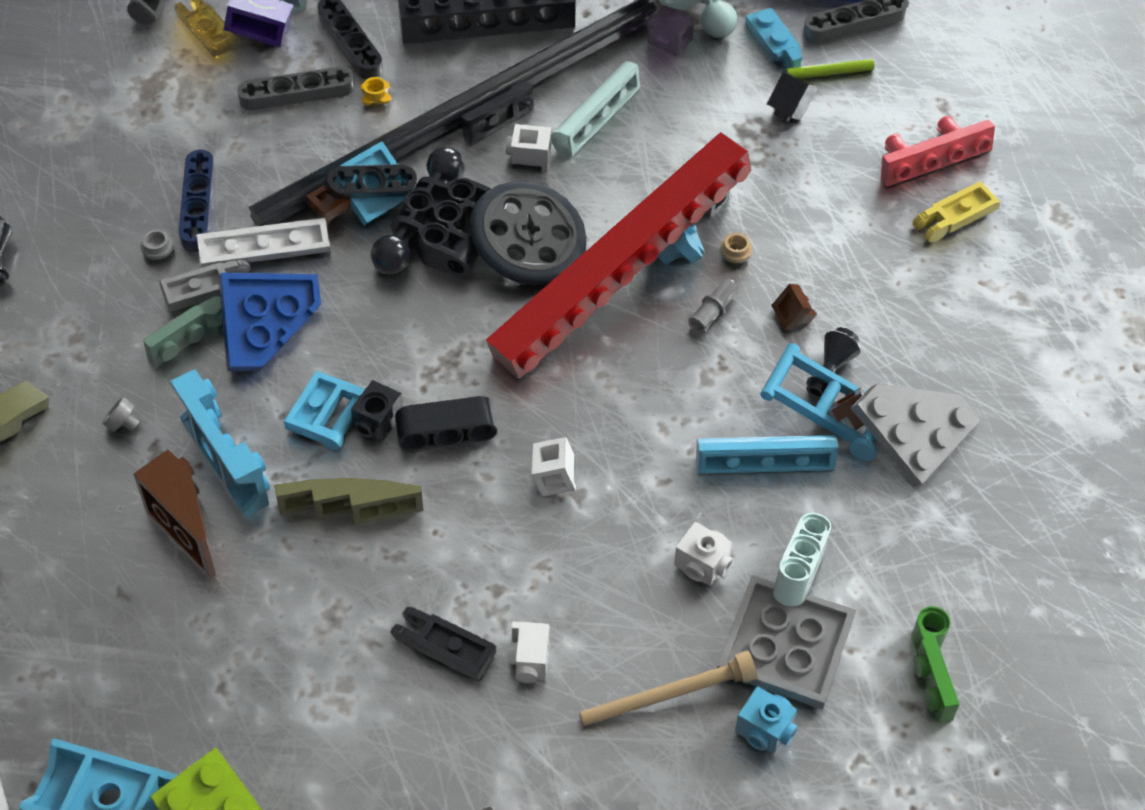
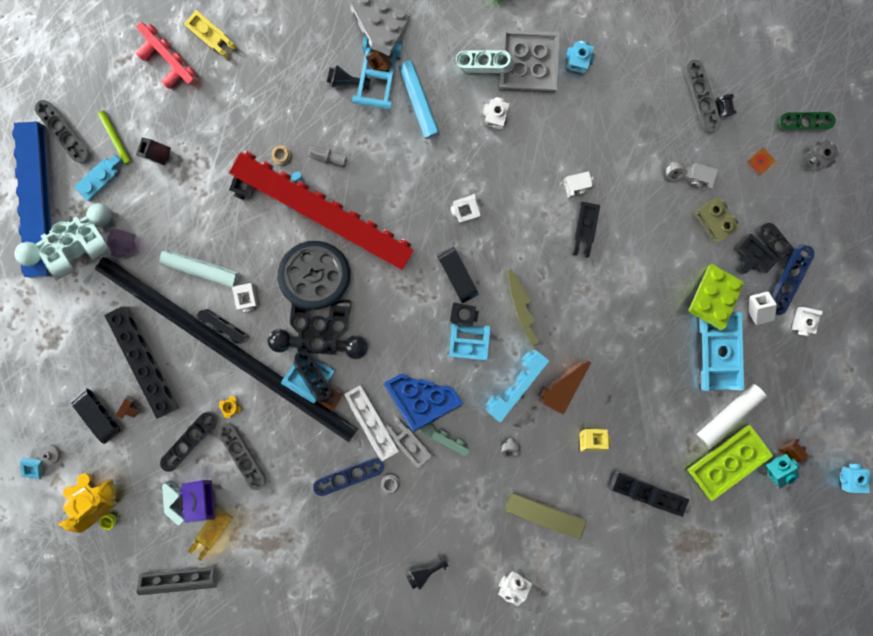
camera: 105 degrees left, 35 degrees up
tan piece [579,650,758,726] -> none
reddish brown tile [771,283,817,331] -> none
none -> light yellow brick [579,429,611,452]

